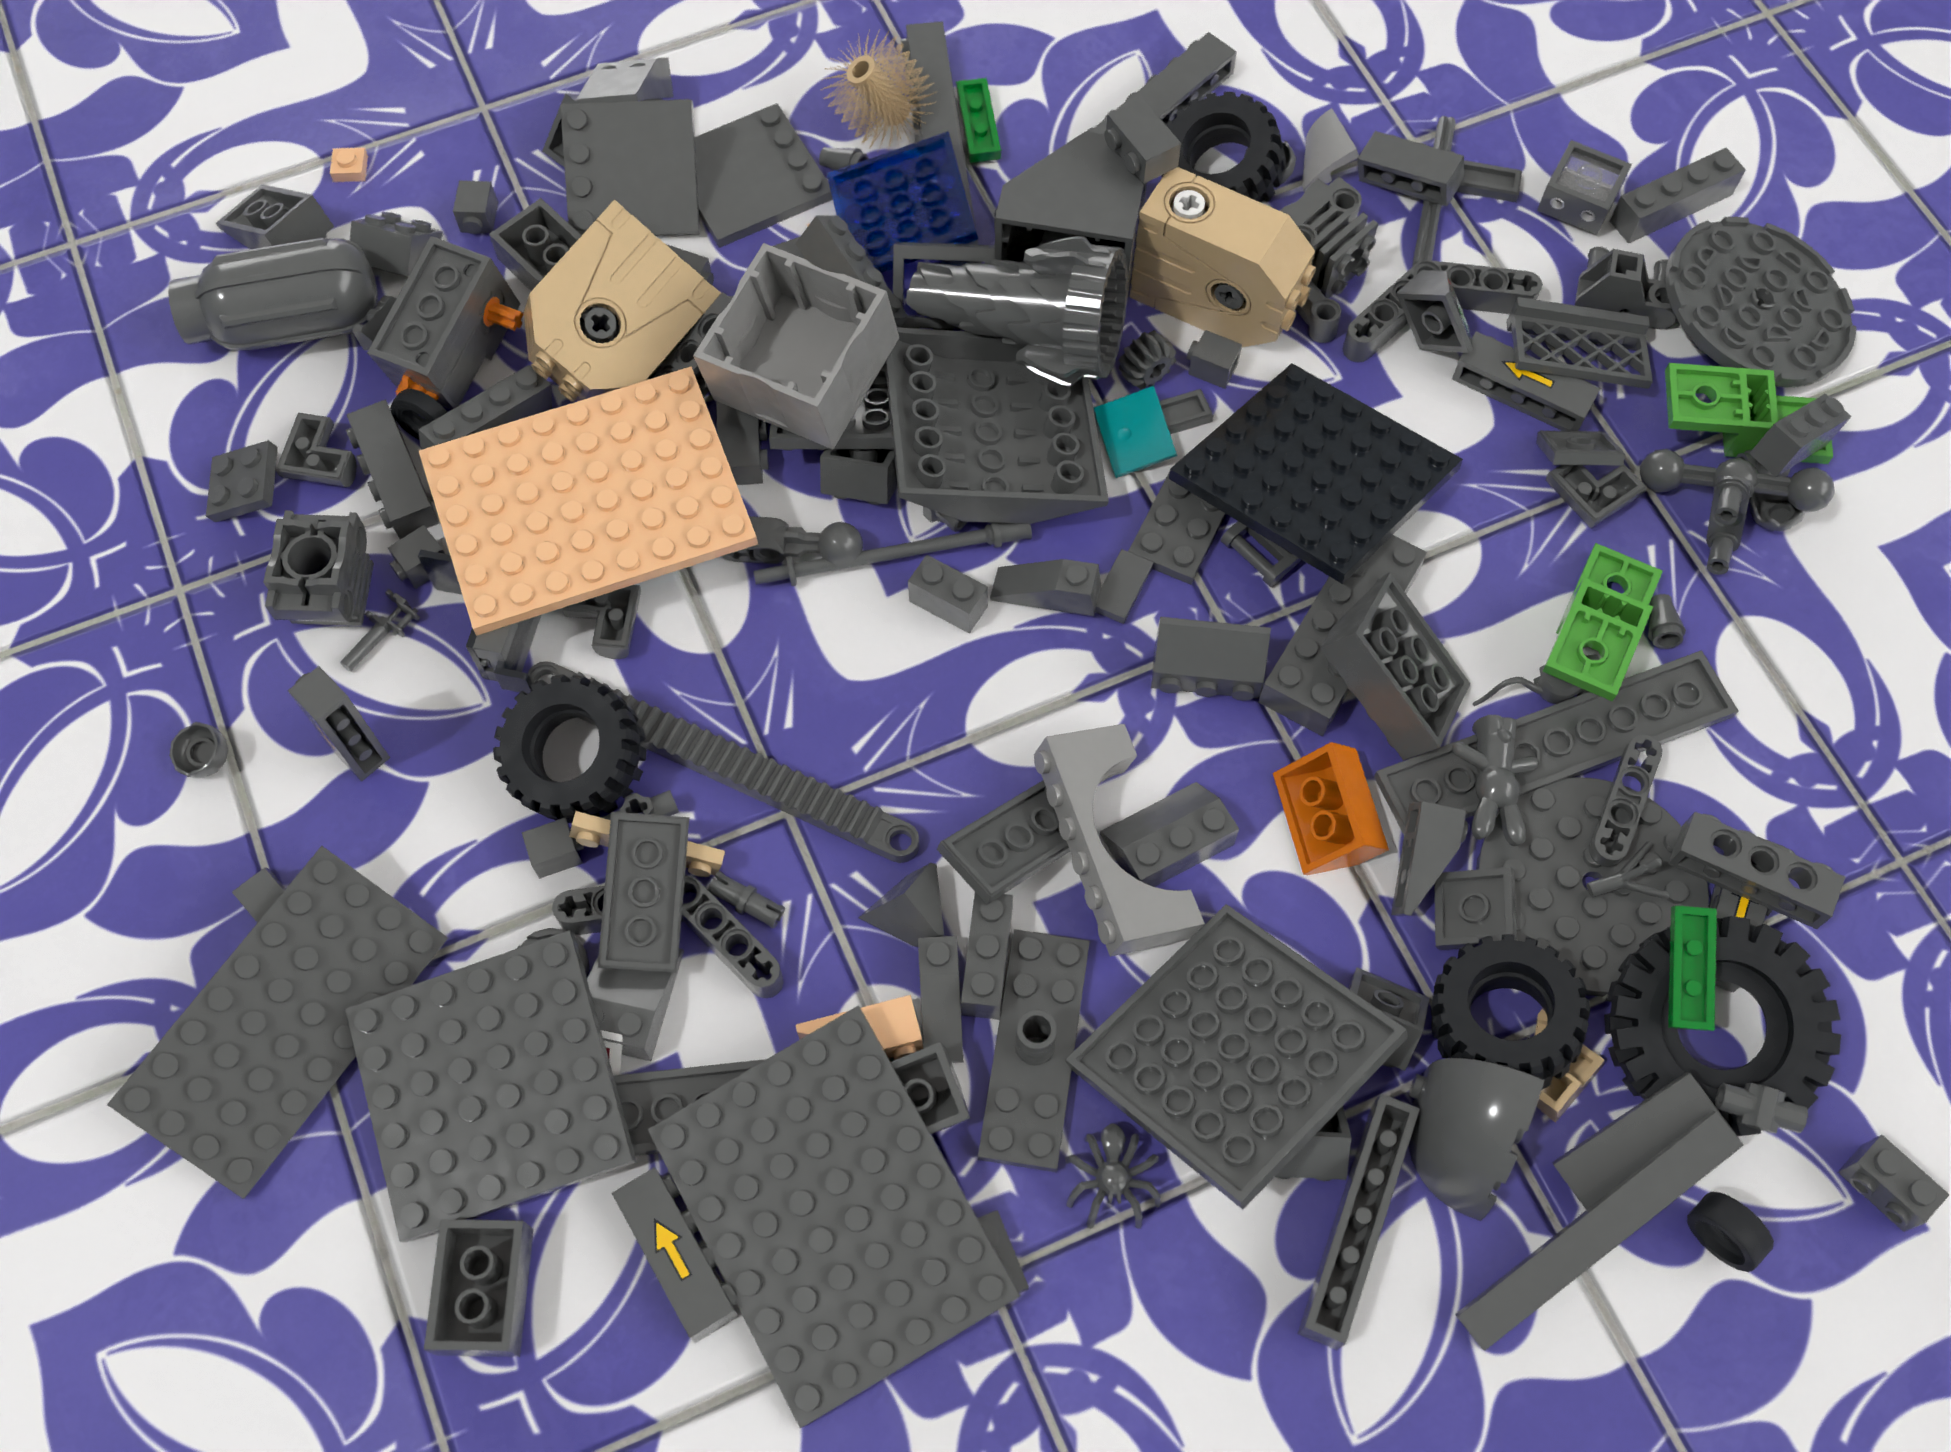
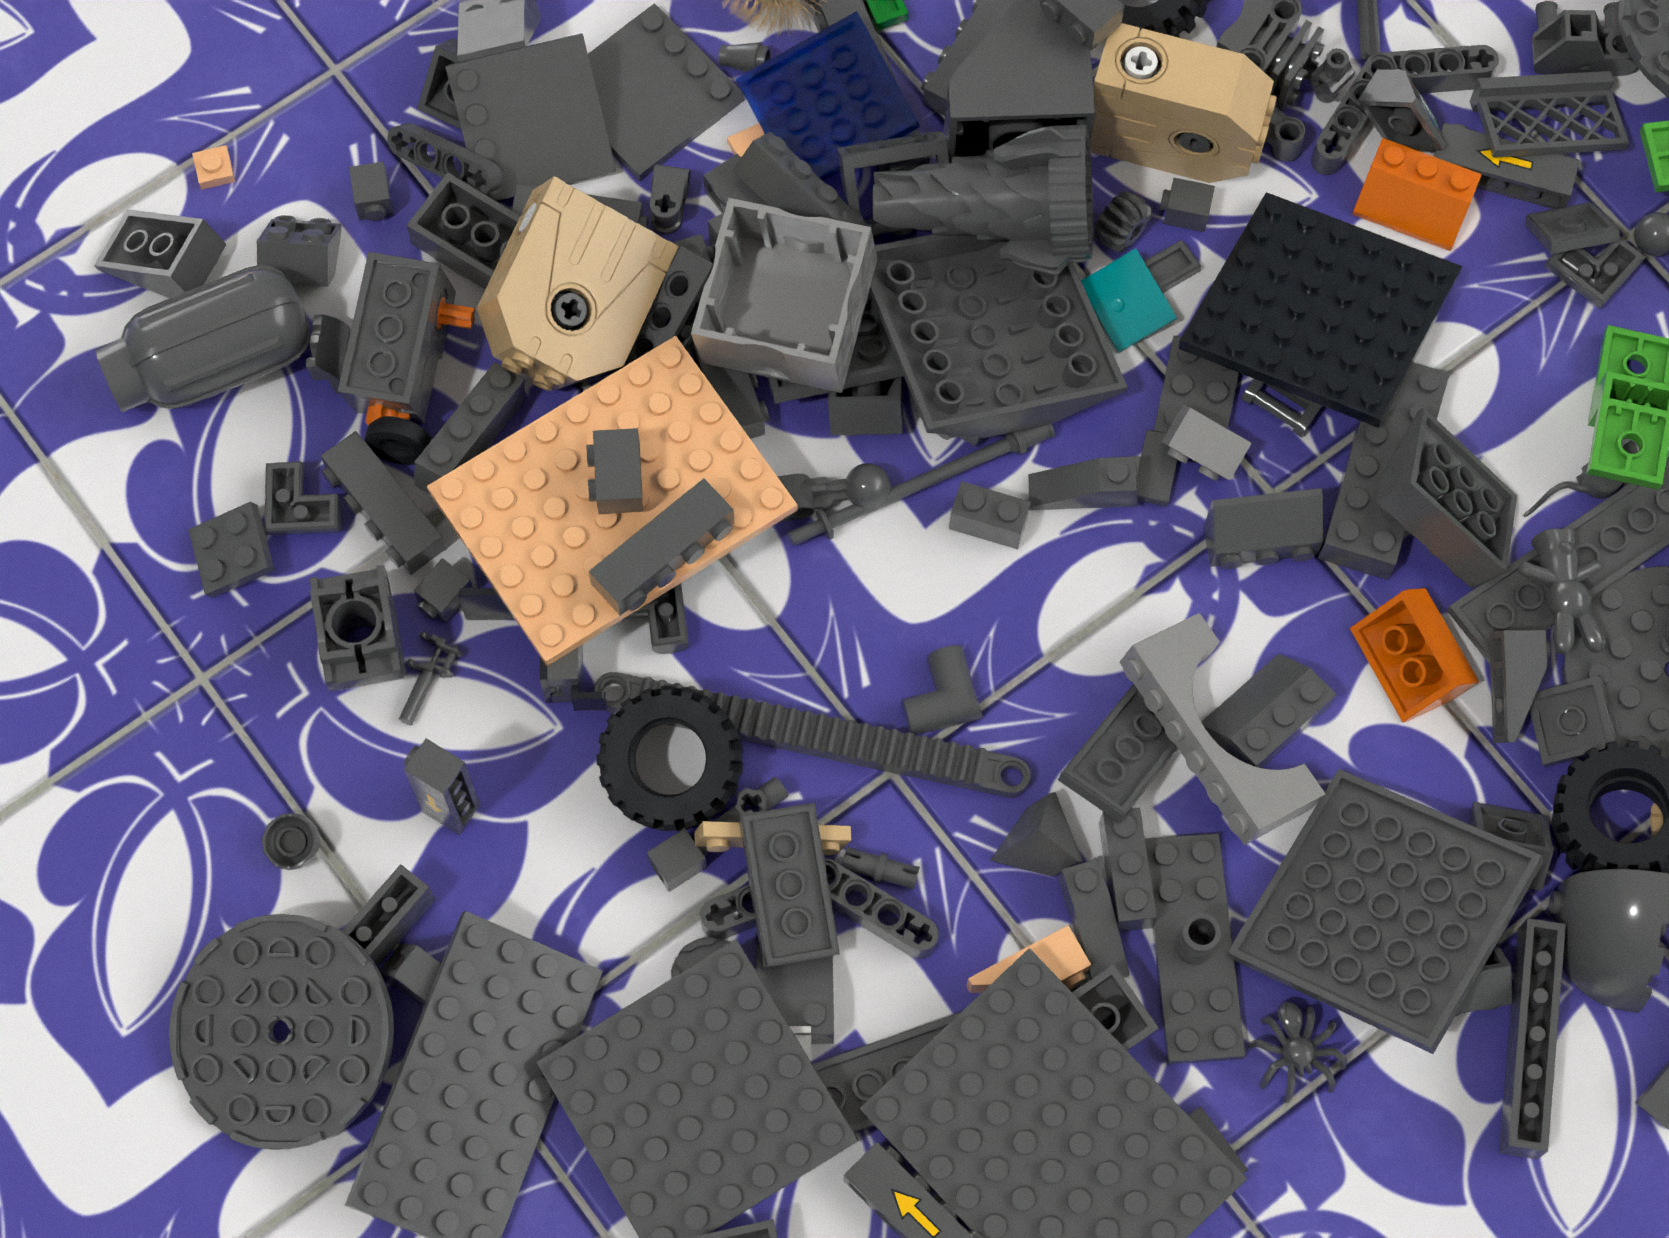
camera: 15 degrees left, 5 degrees up
none -> dark grey plate [169,914,394,1150]
none -> dark grey brick [342,864,436,967]
none -> dark grey beam [387,122,502,194]
none -> dark grey brick [586,428,643,514]
none -> dark grey brick [589,478,734,616]
none -> dark grey piece [650,165,690,235]
none -> dark grey brick [901,645,983,736]
none -> light grey brick [1162,405,1251,482]
none -> dark grey axle [1309,48,1355,103]
none -> orange slope [1352,138,1482,251]

